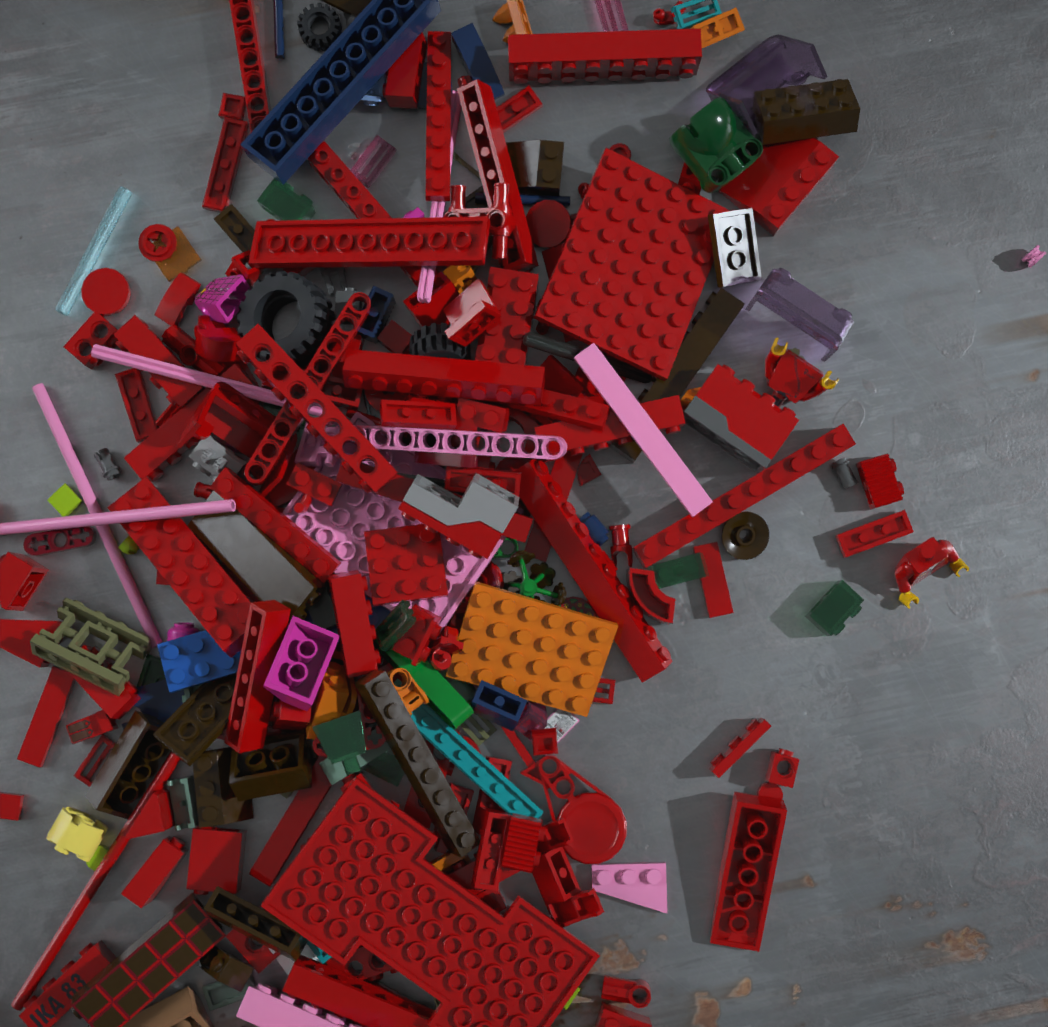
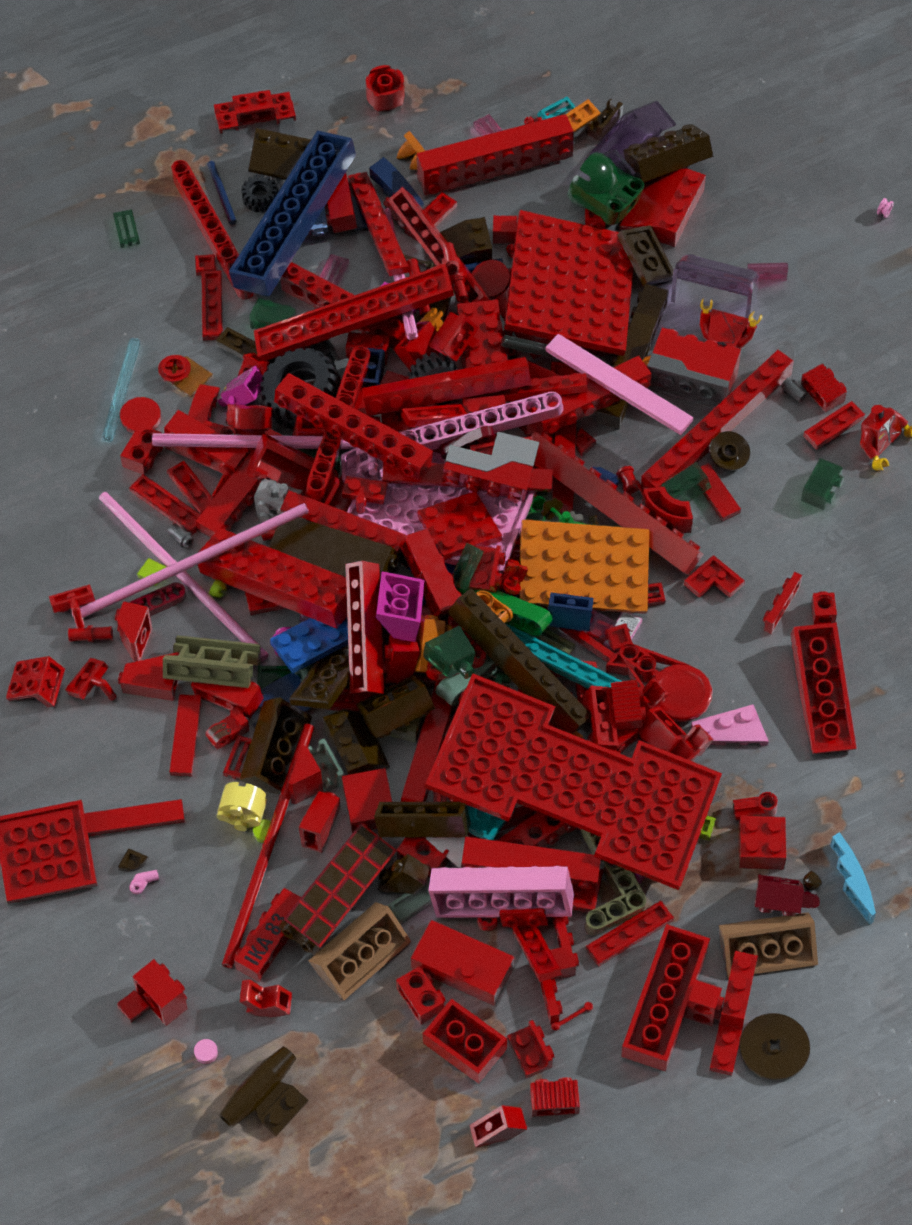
camera: 15 degrees left, 25 degrees down
none -> clear green tile [113,209,140,248]
none -> red tile [129,474,201,535]
none -> red brick [346,332,390,365]
none -> red brick [493,215,517,244]
none -> dark brown hinge [585,98,623,143]
none -> red plate [684,555,745,598]
none -> clear pink tile [746,263,788,282]

